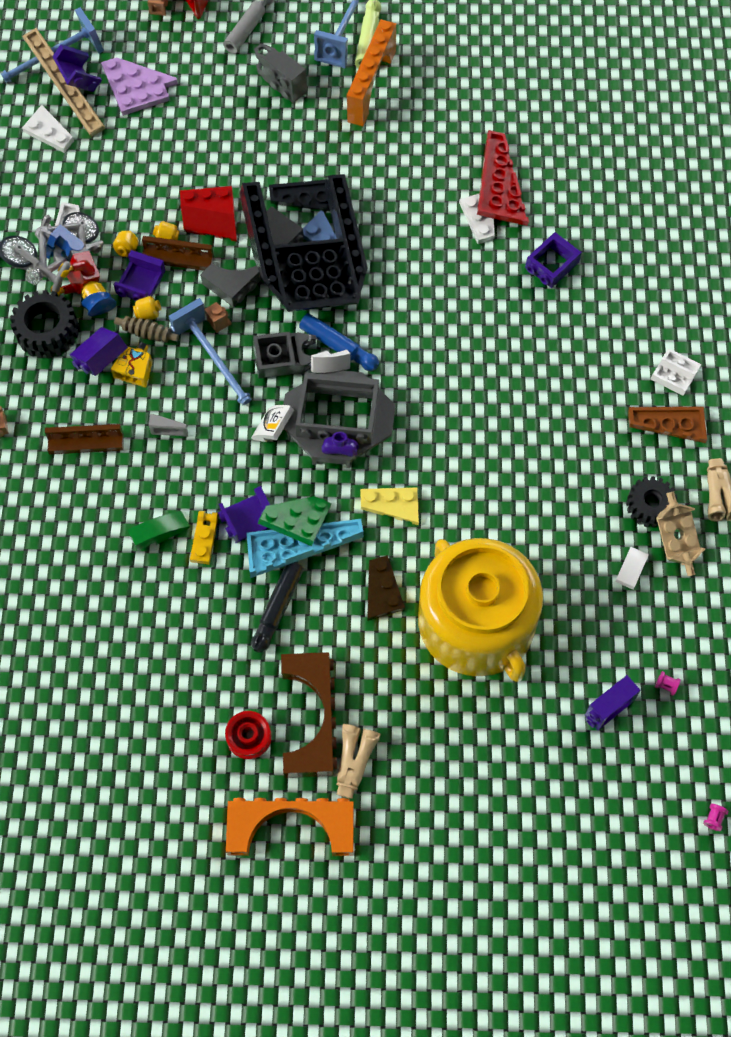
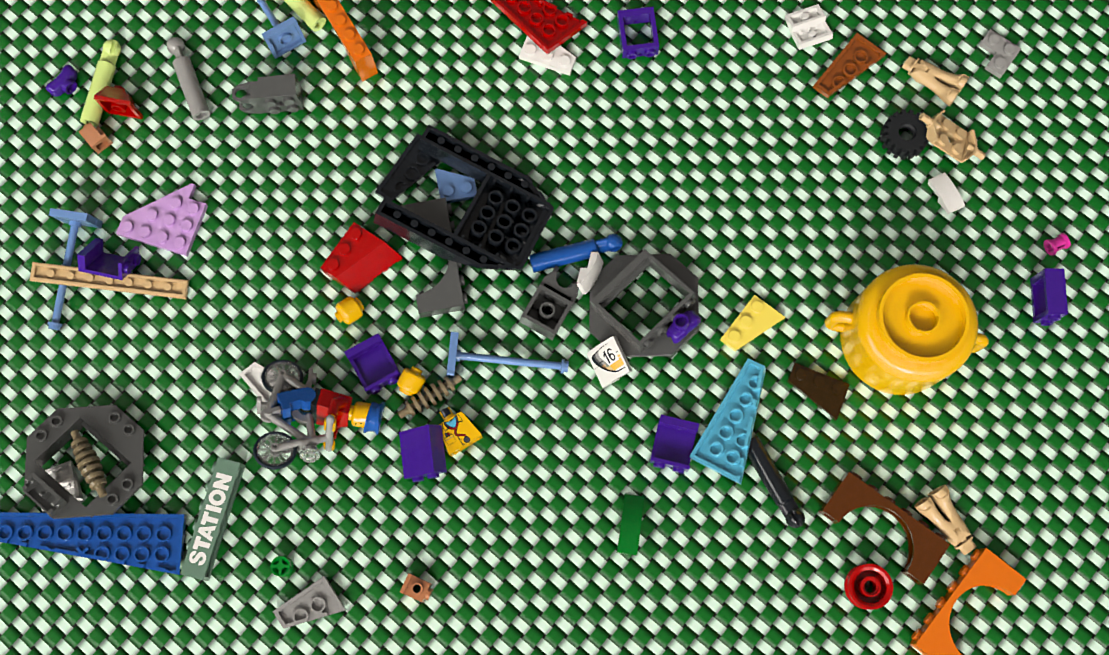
camera: 50 degrees left, 10 degrees up
black tyre [10,290,79,359] -> none
white wing [22,105,74,153] -> none
reddish brown fence [45,424,124,454] -> none
yellow head [113,231,139,257] -> none
reddish brown fence [142,236,214,271] -> none
light grey slope [149,414,188,436] -> none
yellow plate [190,511,219,565] -> none
nougat brick [205,302,232,333] -> none
green plate [258,496,332,546] -> none

